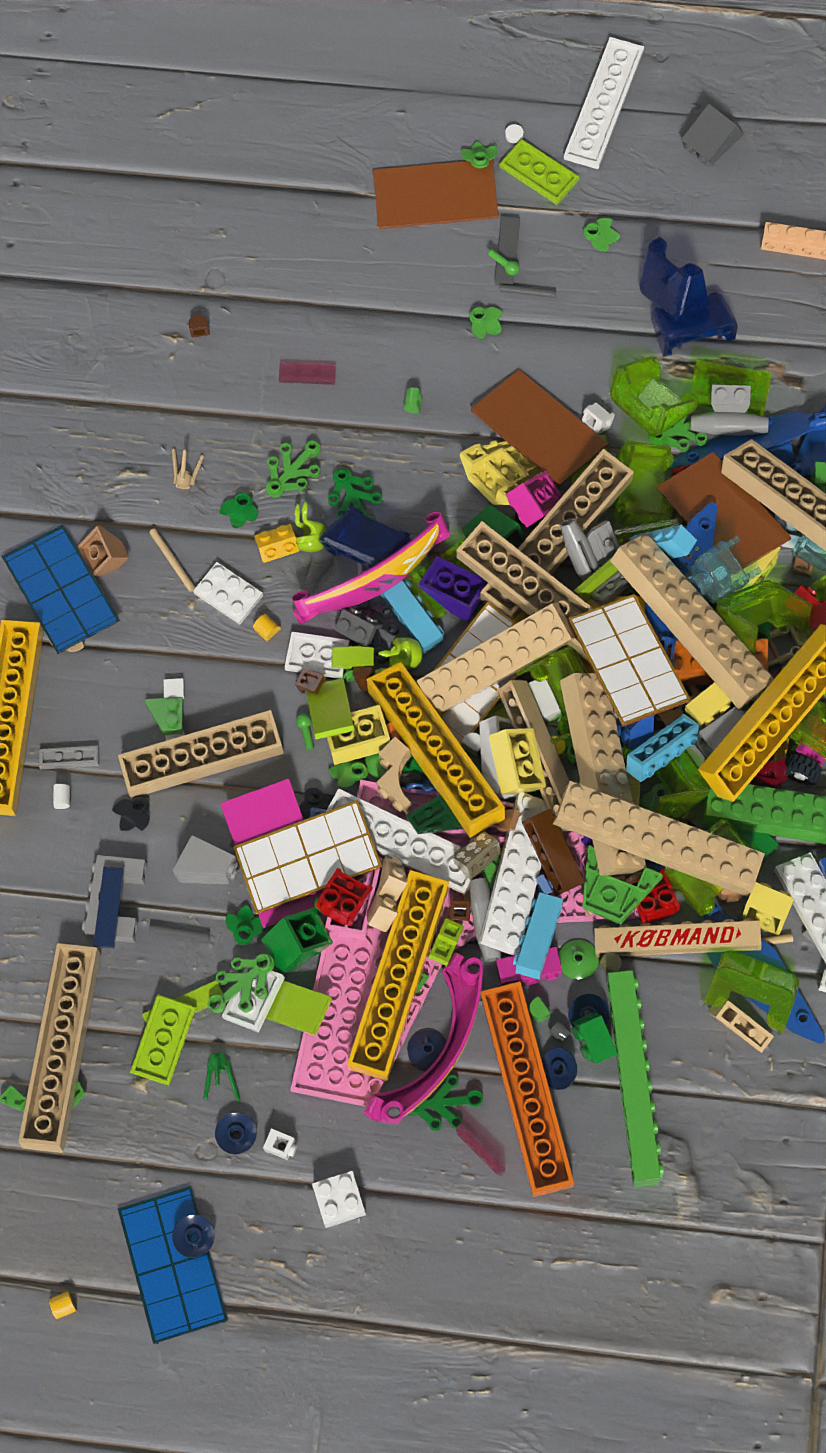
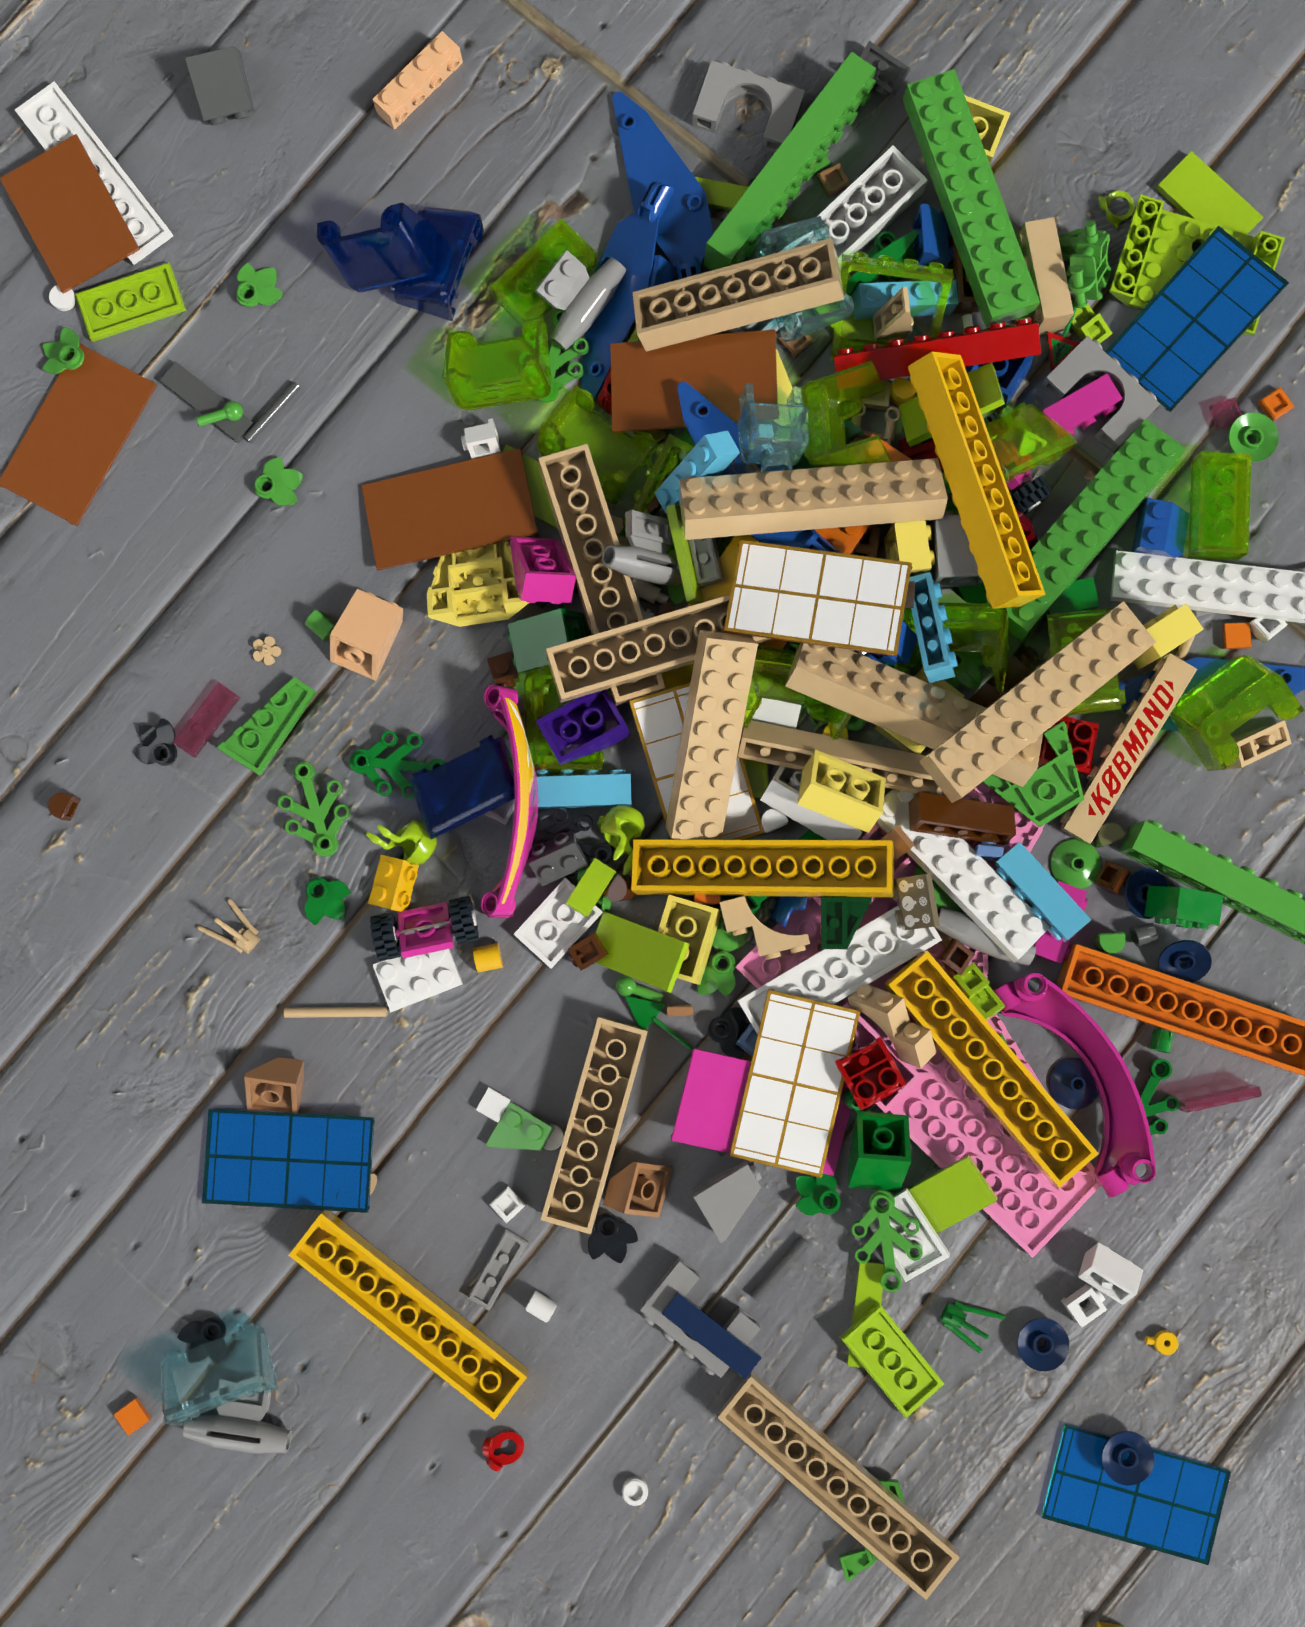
camera: 65 degrees left, 15 degrees up
white brick [312,1171,366,1228] -> none
none -> dark orange piece [0,134,140,294]
none -> black plate [134,718,177,766]
none -> bright green wing [217,677,317,776]
none -> tan plant [253,636,282,665]
none -> light nougat slope [330,589,403,681]
none -> plate [370,896,479,961]
none -> reddish brown bracket [487,651,520,688]
none -> white tile [489,1185,526,1223]
none -> medium nougat slope [603,1161,673,1218]
none -> green piece [625,996,693,1050]
none -> white plant [631,578,669,620]
none -> medium nougat tile [667,1005,693,1016]
none -> white brick [1078,1242,1143,1305]
none -> reddish brown brick [1094,860,1131,895]
none -> yellow piece [1145,1330,1179,1355]
none -> green hose [1149,1029,1174,1054]
none -> orange tile [1222,622,1252,650]

